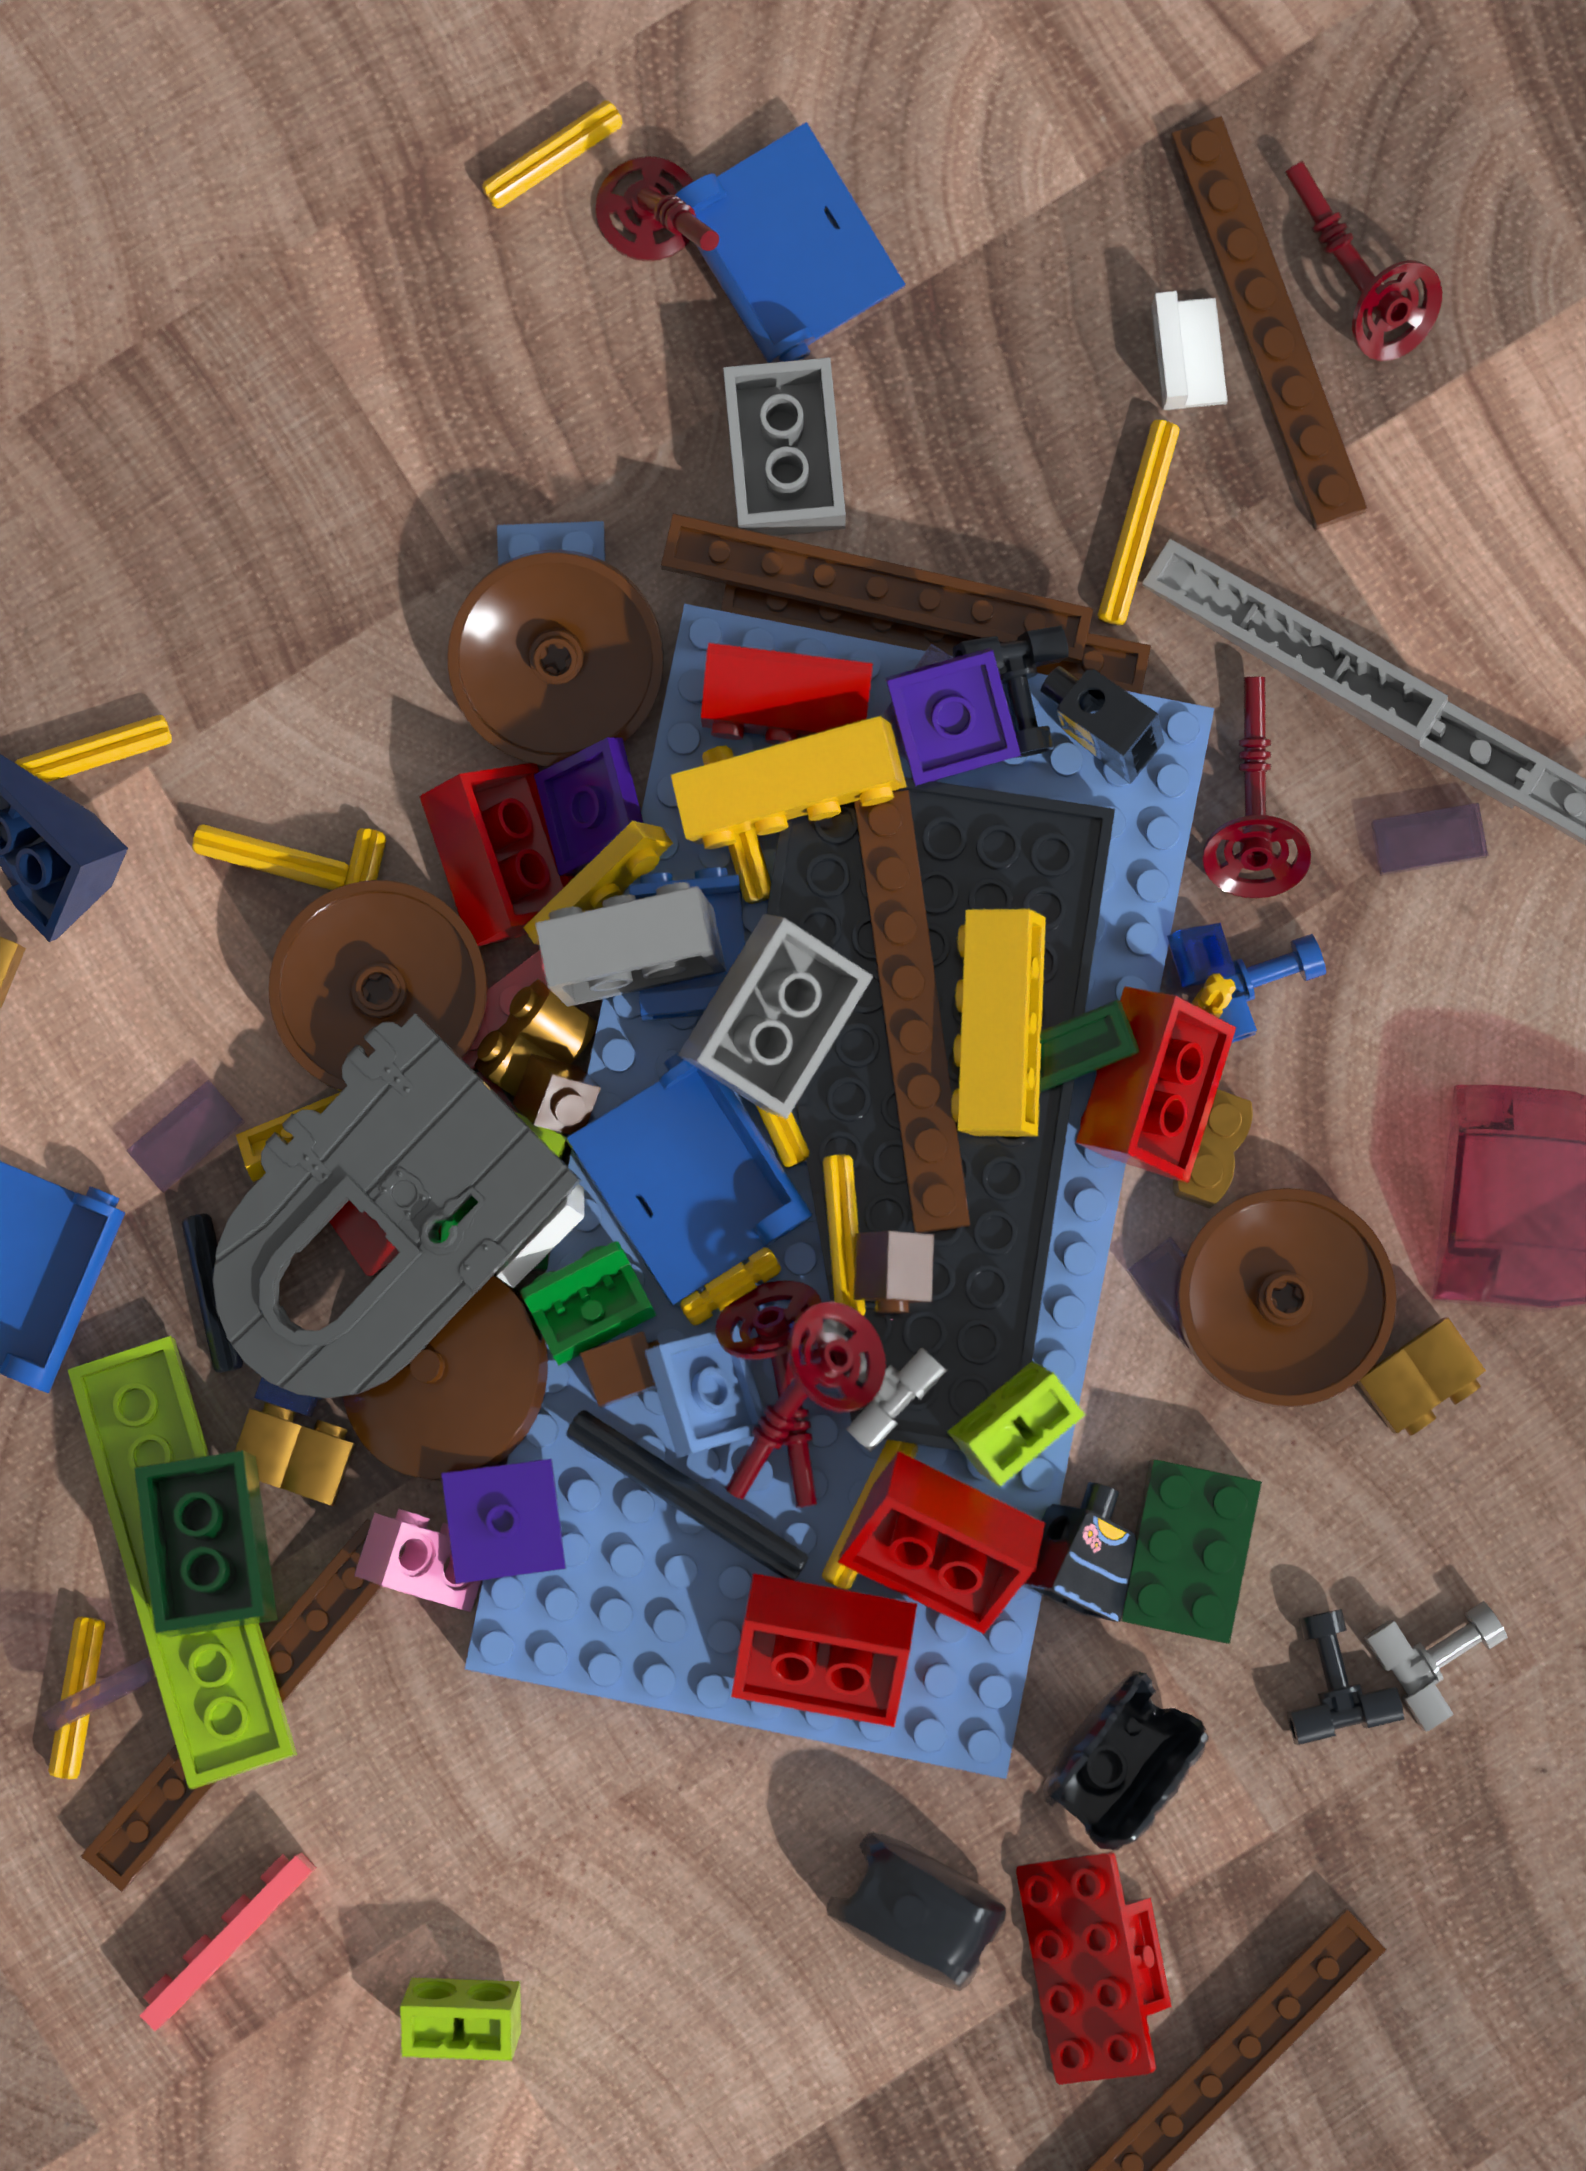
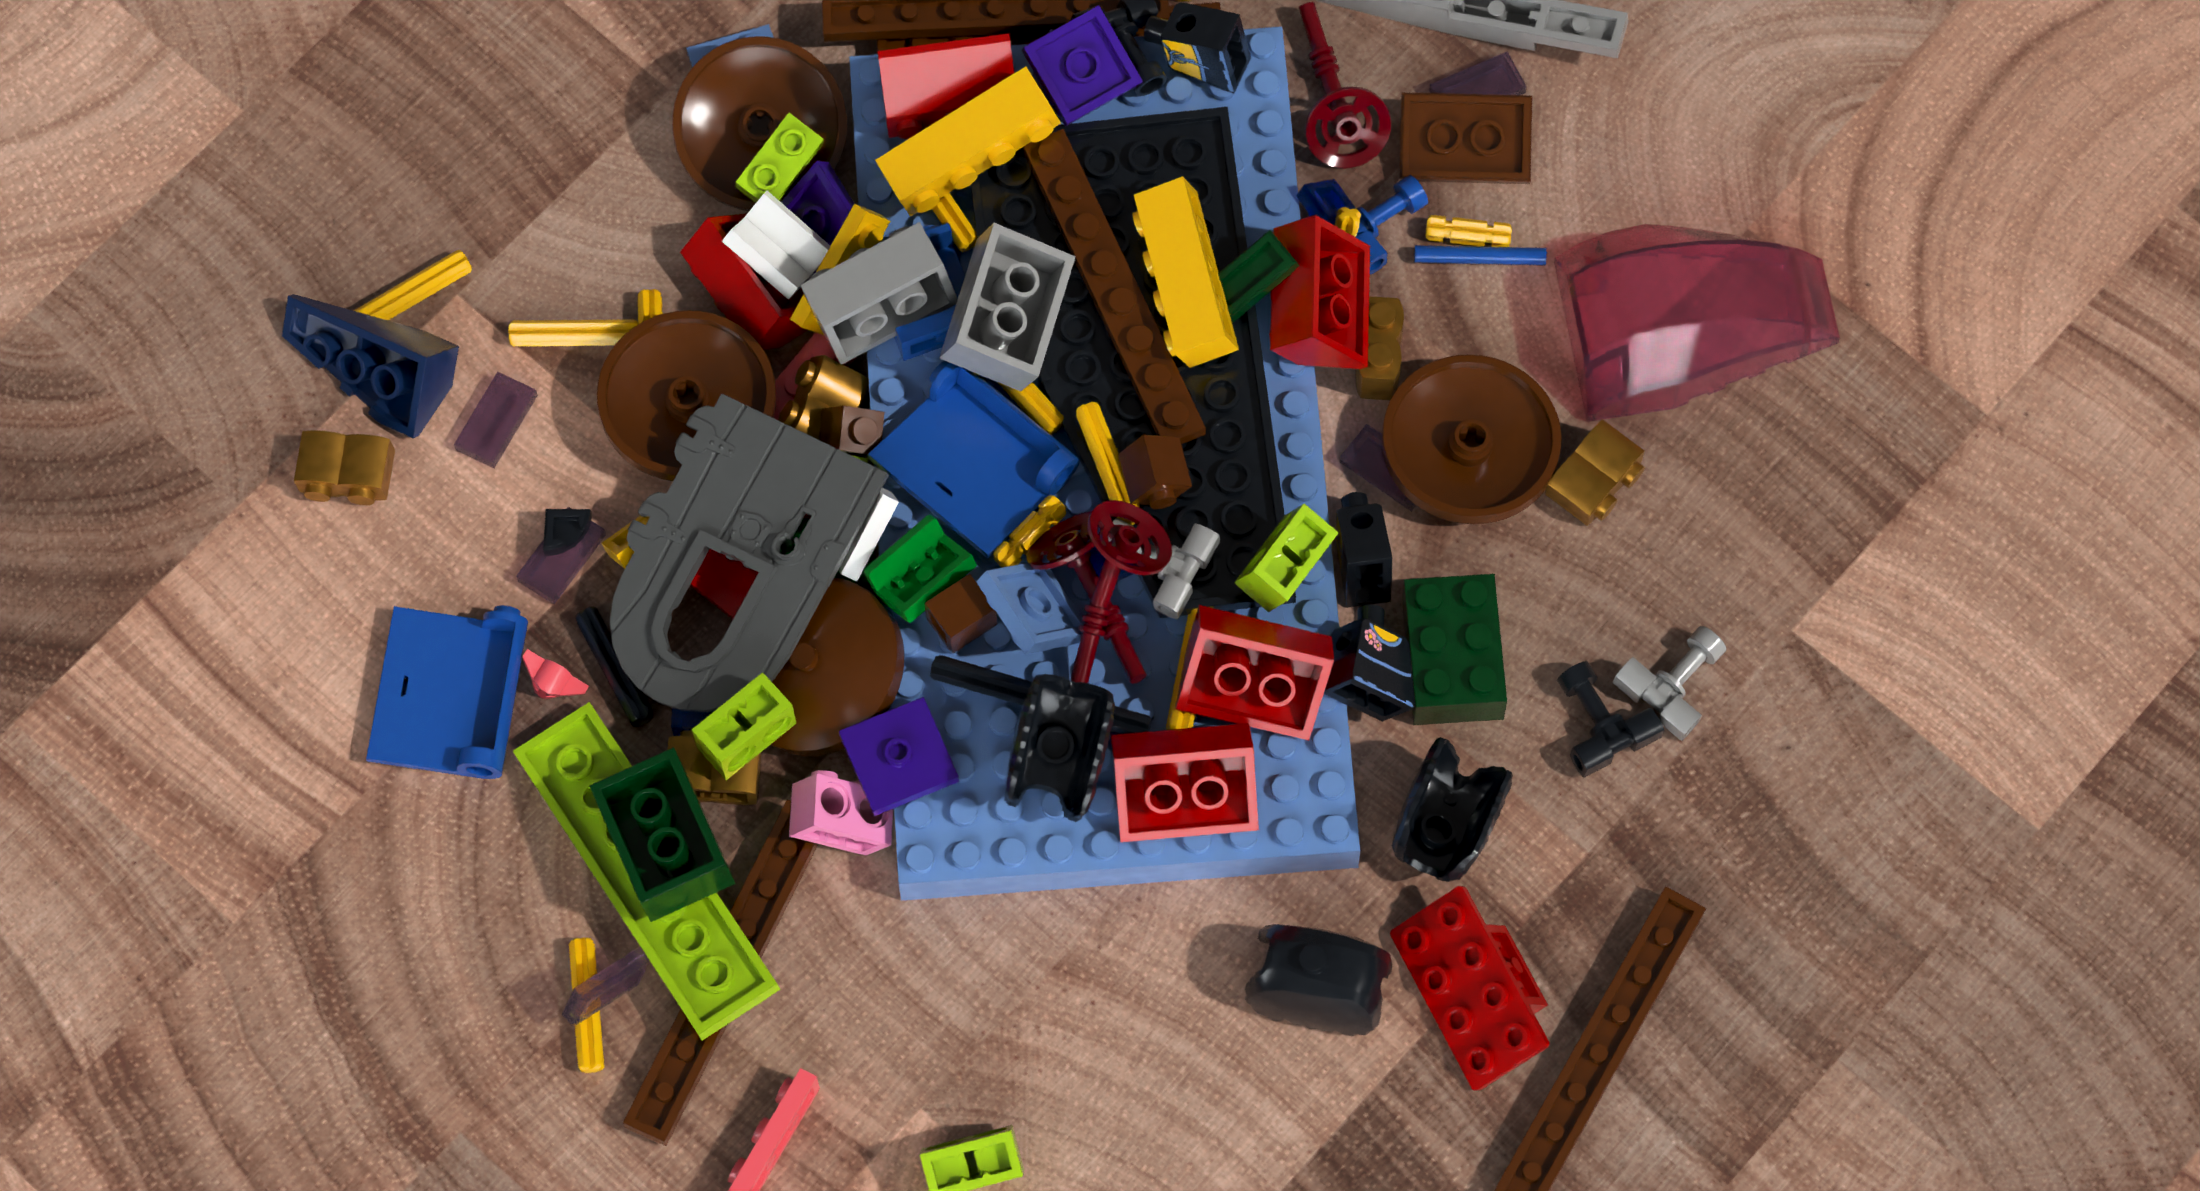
camera: 15 degrees left, 15 degrees down
none -> clear purple tile [454,371,538,469]
none -> coral piece [522,649,589,699]
none -> black tile [543,509,592,556]
none -> lime brick [692,672,797,780]
none -> white panel [722,190,830,300]
none -> lime brick [735,113,824,203]
none -> black animal [1004,674,1115,822]
none -> black torso [1336,492,1392,607]
none -> reddish brown tile [1399,92,1532,184]
none -> blue bar [1414,245,1547,265]
none -> yellow axle [1425,215,1512,247]

